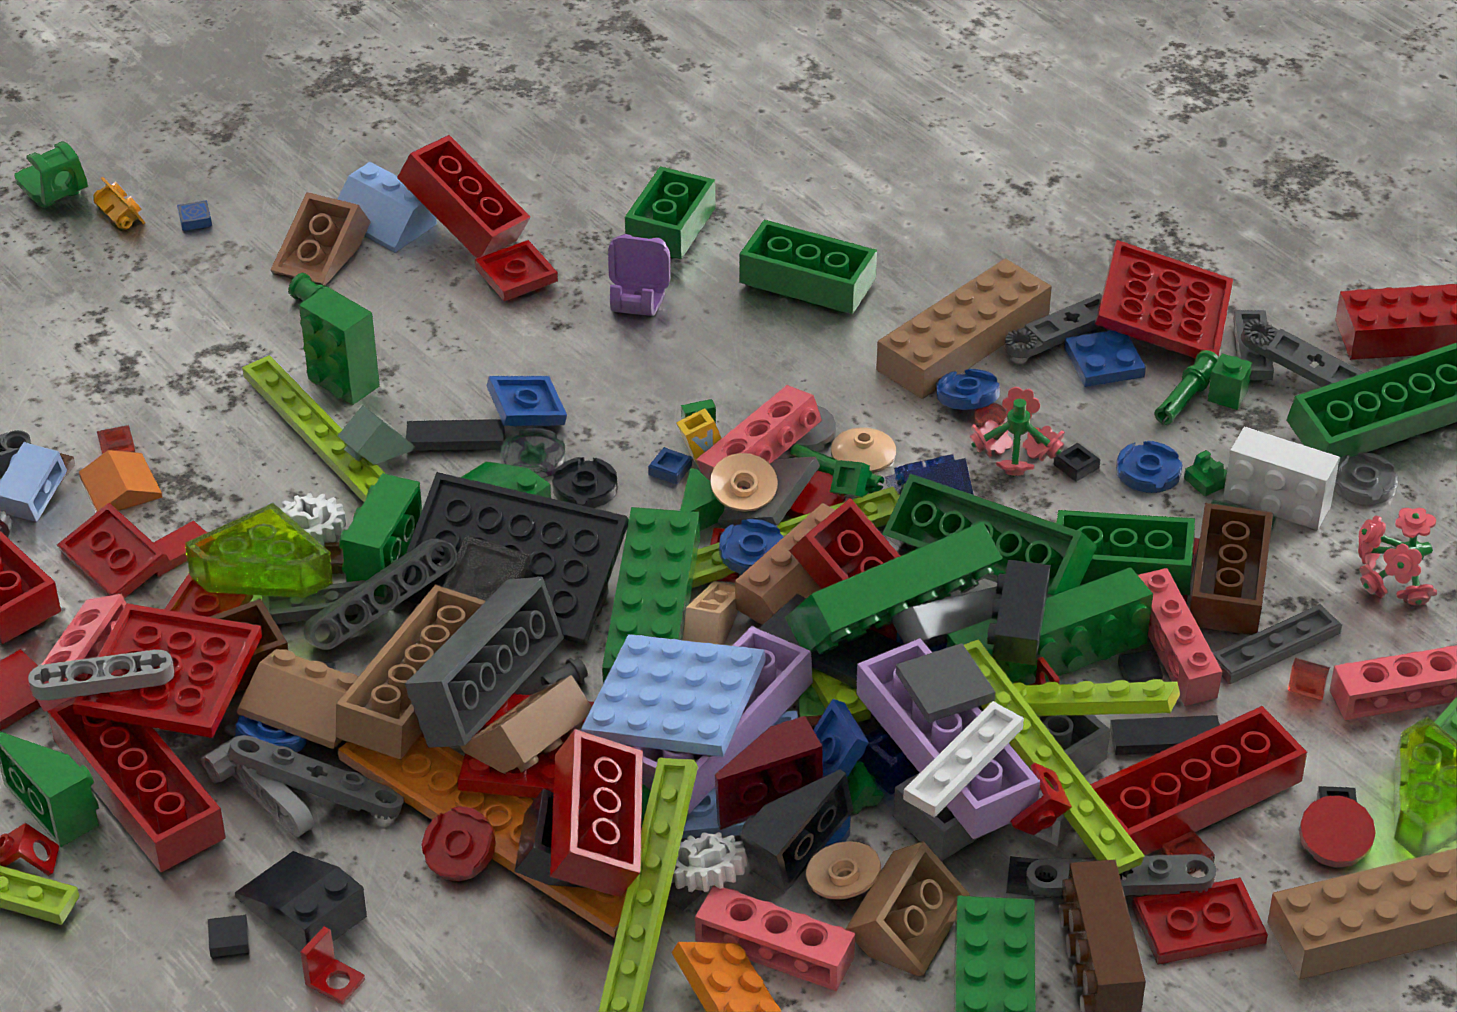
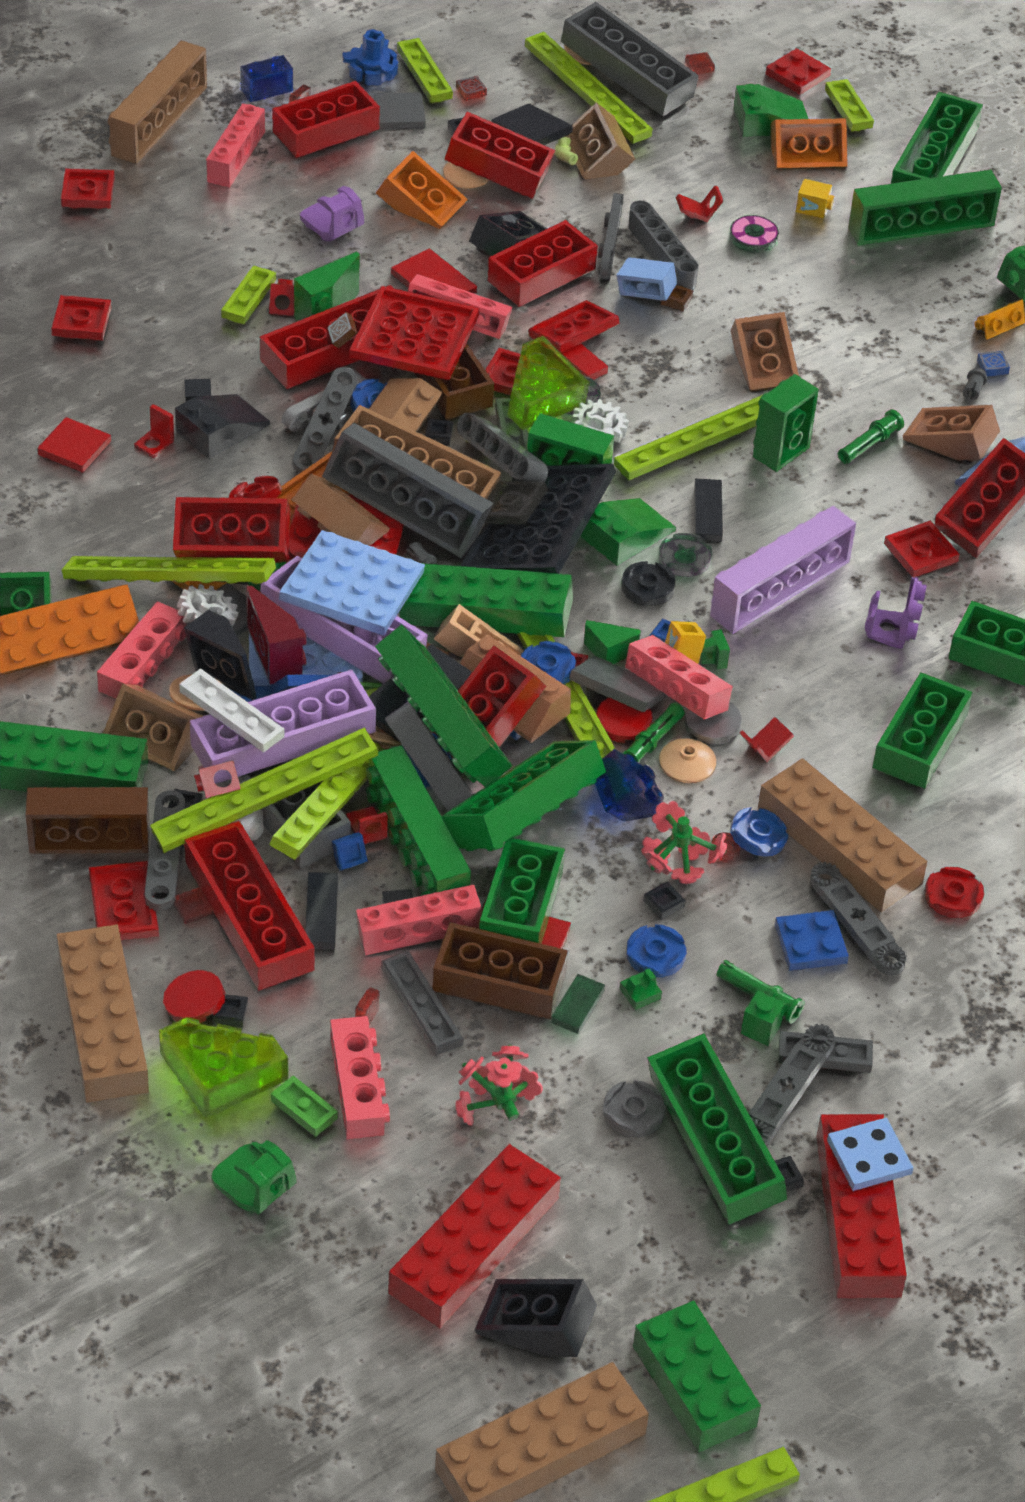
camera: 90 degrees right, 5 degrees up
light grey beam [28,650,174,700] -> none
orange slope [79,450,163,512] -> none
clear red tile [97,425,135,454] -> none
sand green slope [338,405,415,465] -> none
blue plate [486,376,567,427] -> none
light nougat dish [710,453,778,512] -> none
green tile [830,460,872,498] -> none
dark grey tile [896,643,996,723] -> none
black brick [987,560,1051,665] -> none
red plate [1095,240,1233,359] -> none
white brick [1223,426,1340,531] -> none
none -> reddish brown tile [327,312,357,348]
none -> lavender brick [710,506,856,634]
none -> nougat slope [731,312,799,392]
none -> red bracket [739,717,794,763]
none -> light blue tile [827,1117,913,1191]
none -> red tile [924,867,984,918]
none -> dark grey pin [963,368,987,400]

